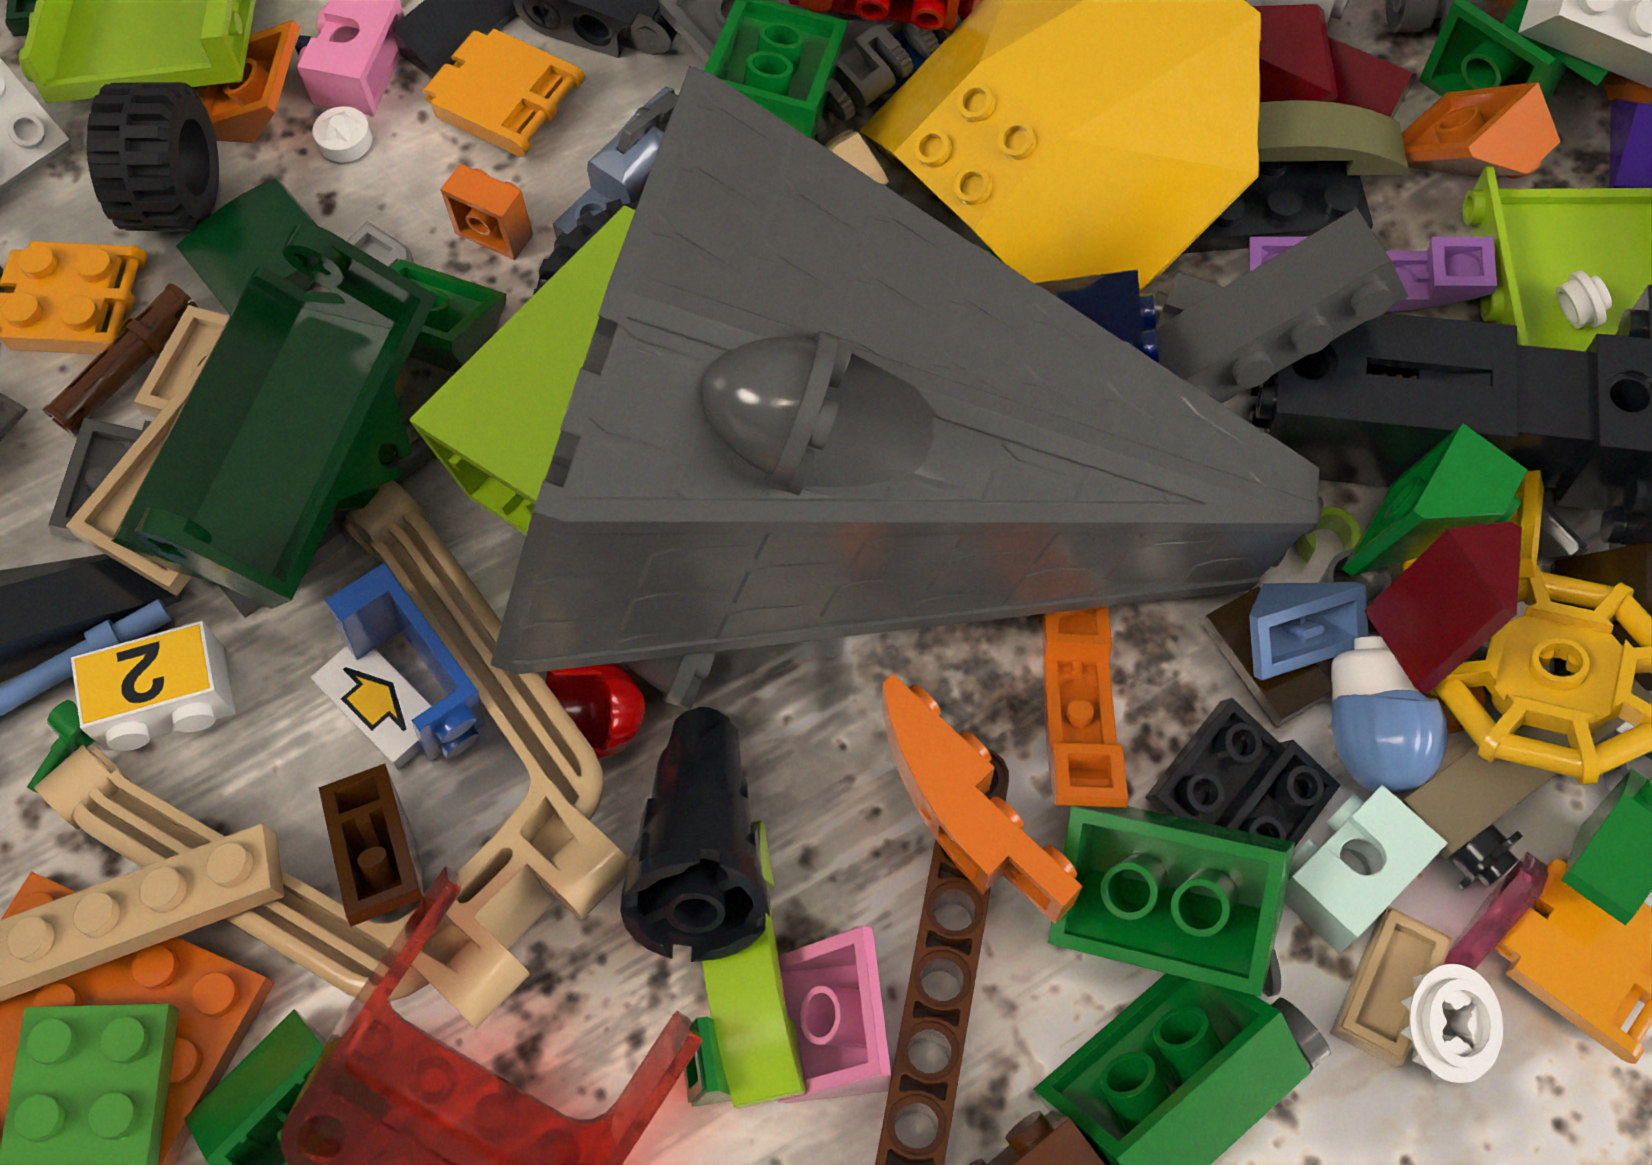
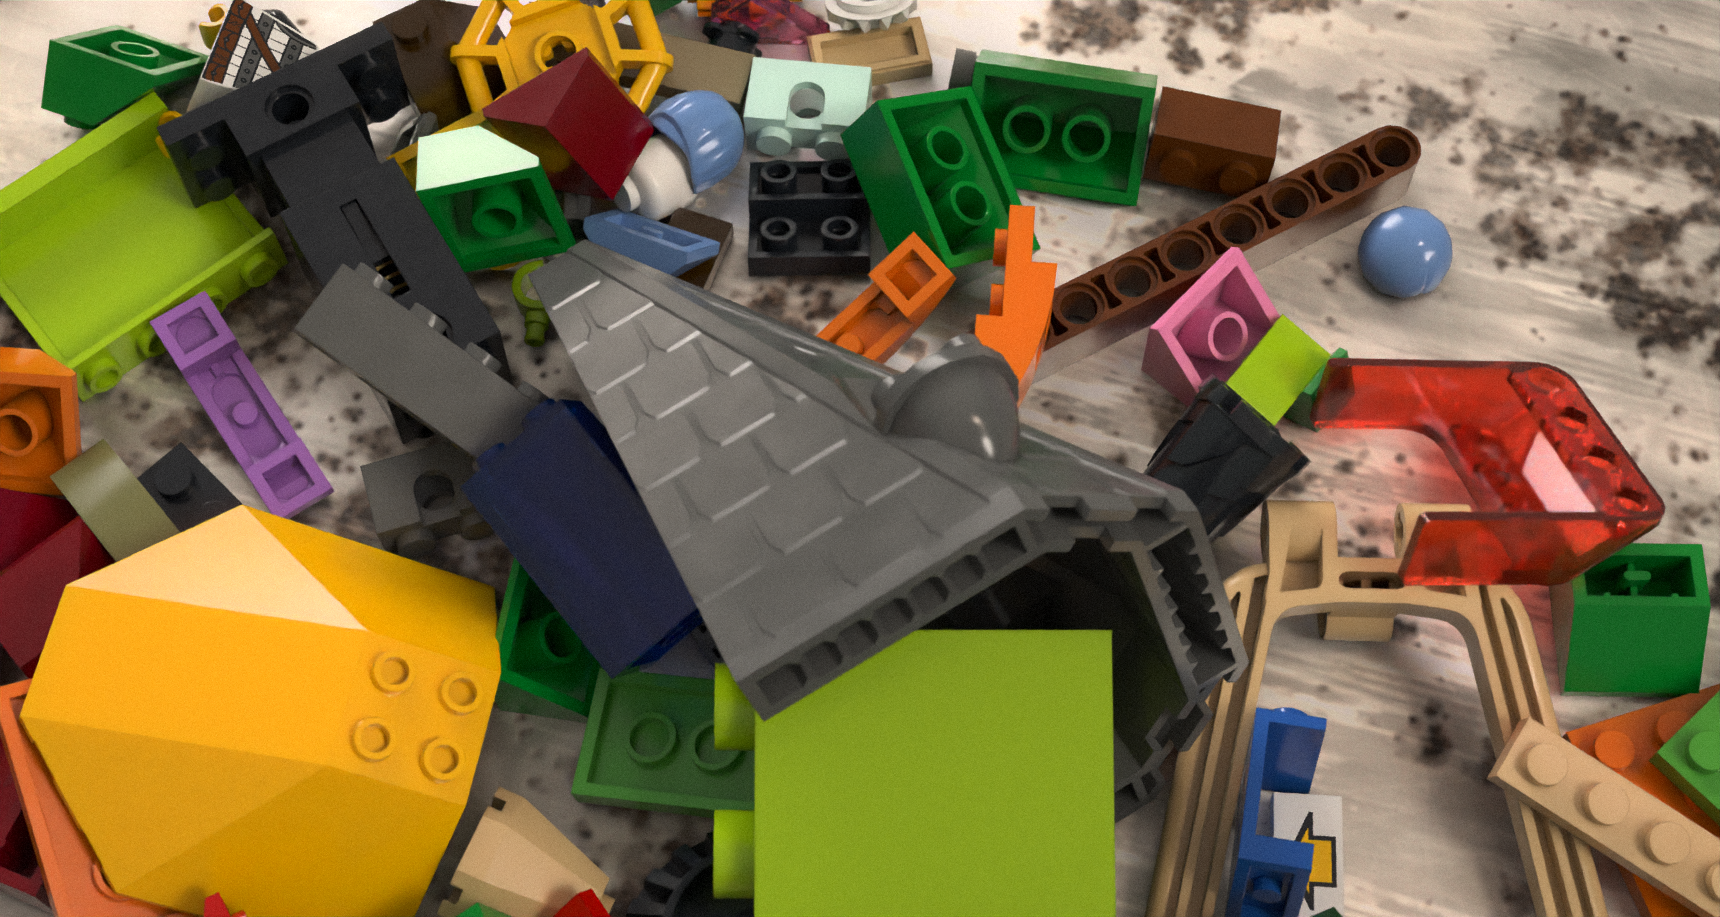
camera: 130 degrees left, 0 degrees up
reddish brown slope [318,763,424,927] -> none
white plate [1556,270,1612,329] -> none

